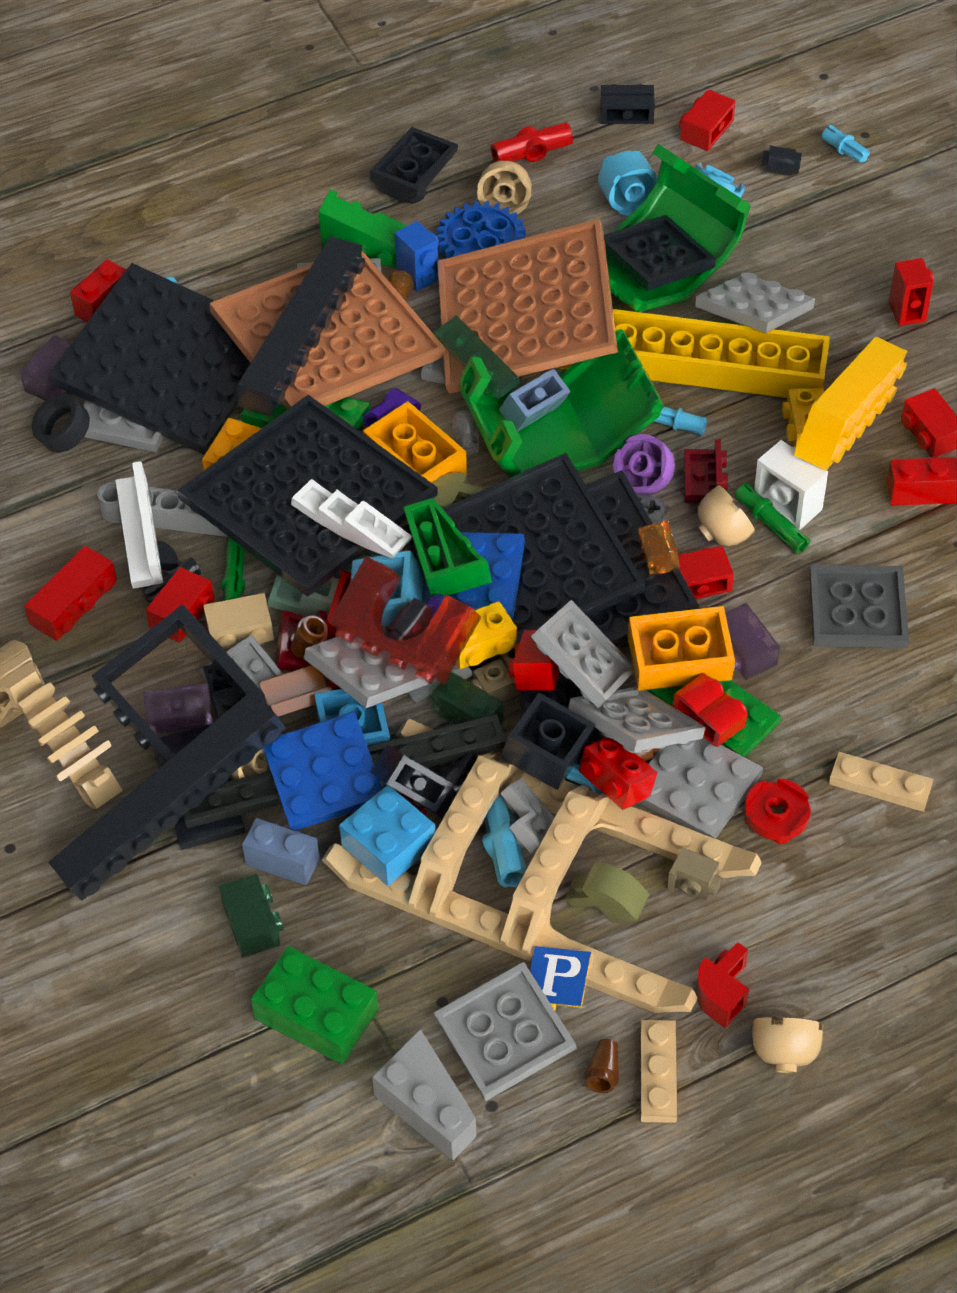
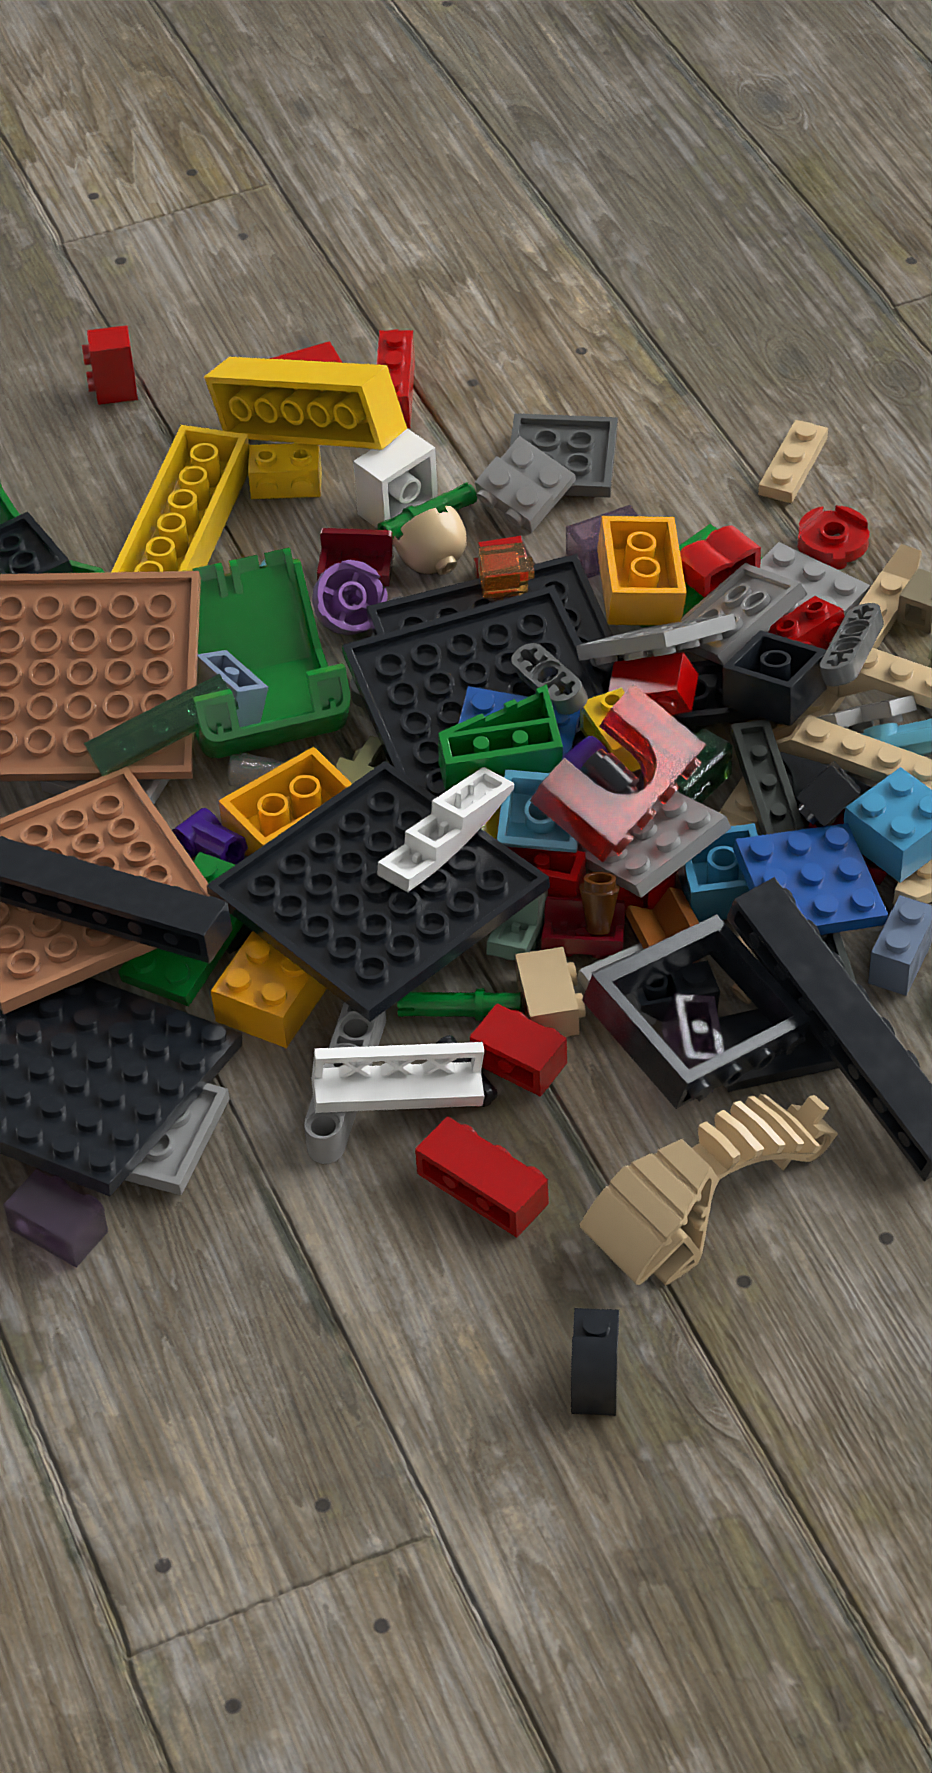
camera: 85 degrees left, 5 degrees down
black tyre [31,394,90,453] -> none
light grey plate [695,272,815,333] -> none
none -> light grey plate [475,436,576,532]
none -> dark grey beam [511,643,588,715]
none -> dark grey beam [820,603,884,686]

